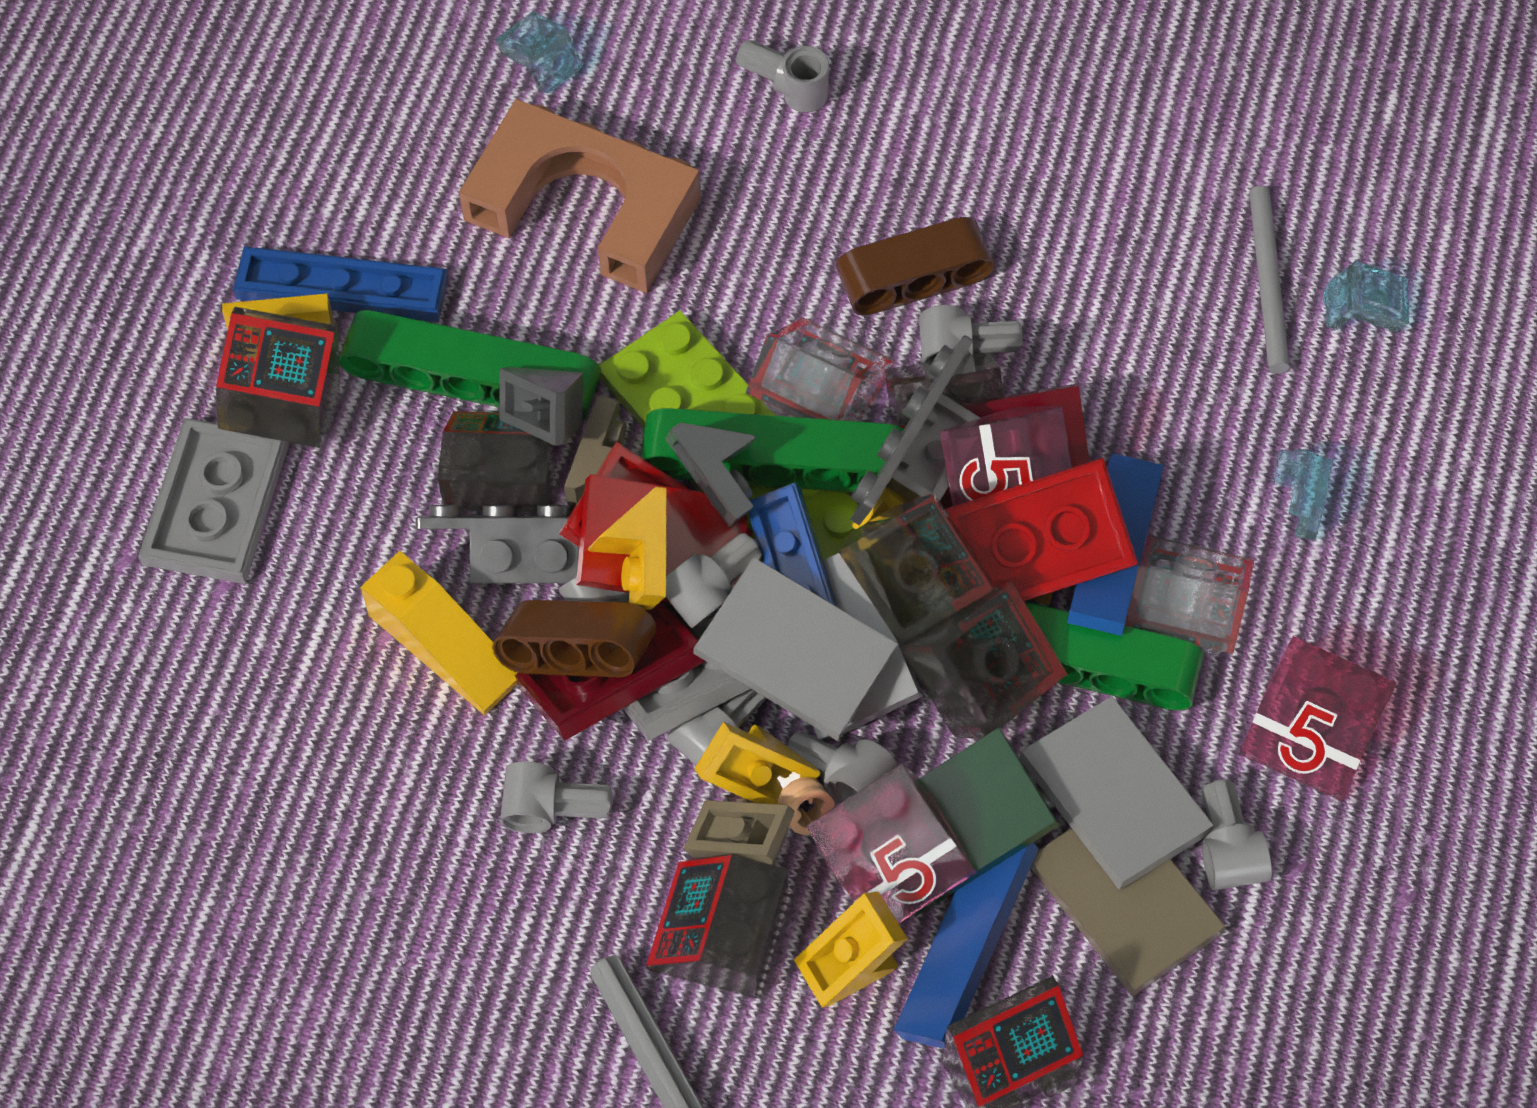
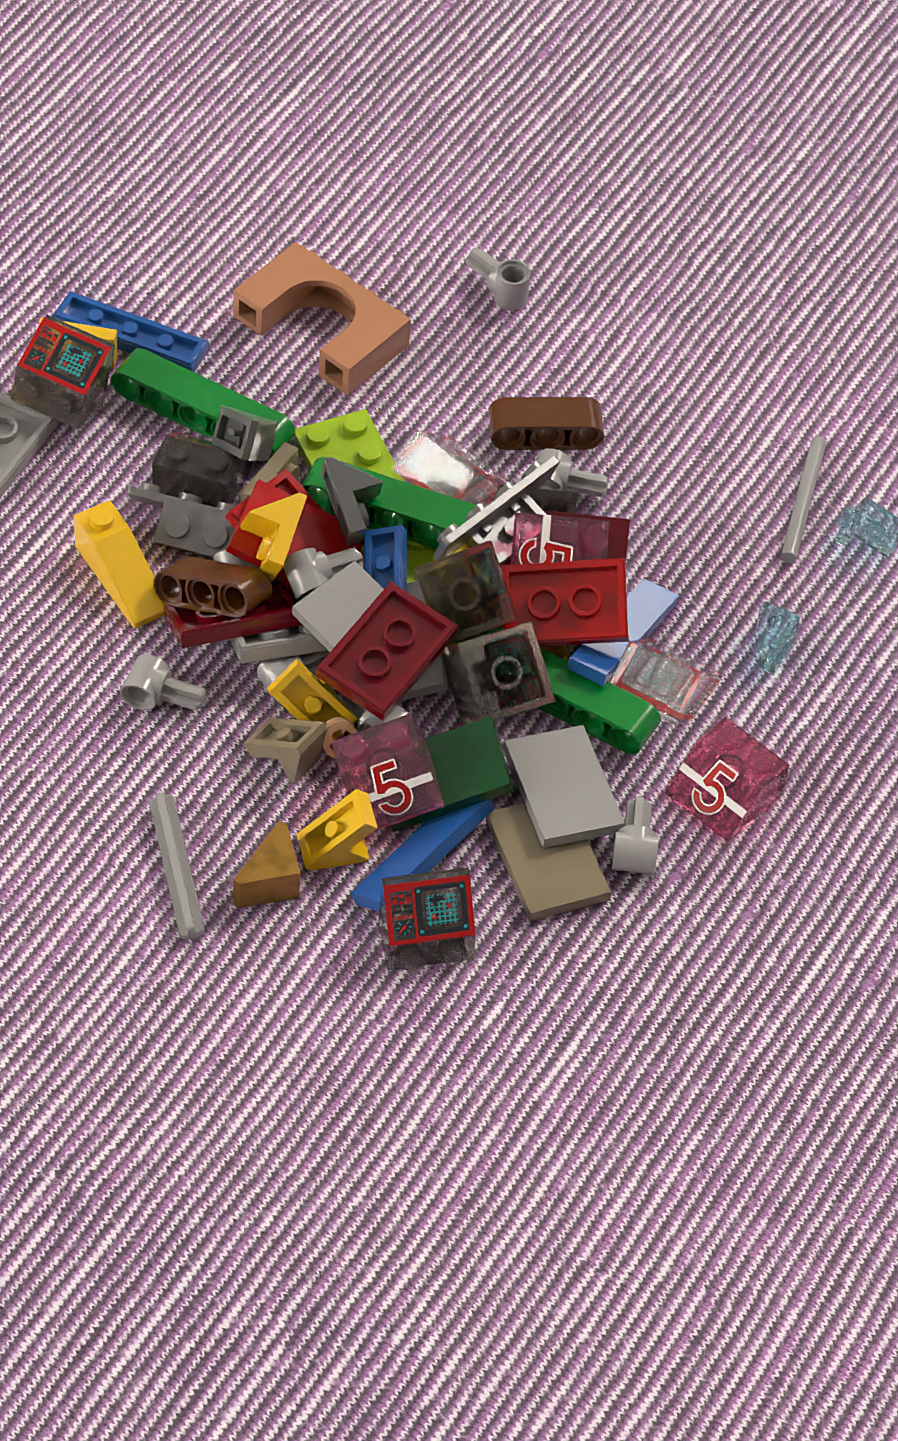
camera: 10 degrees right, 10 degrees down
clear light blue bracket [495,11,582,93] -> none
clear smoke slope [646,855,788,999] -> none
none -> pearl gold slope [233,820,301,908]
none -> dark red tile [315,581,458,721]

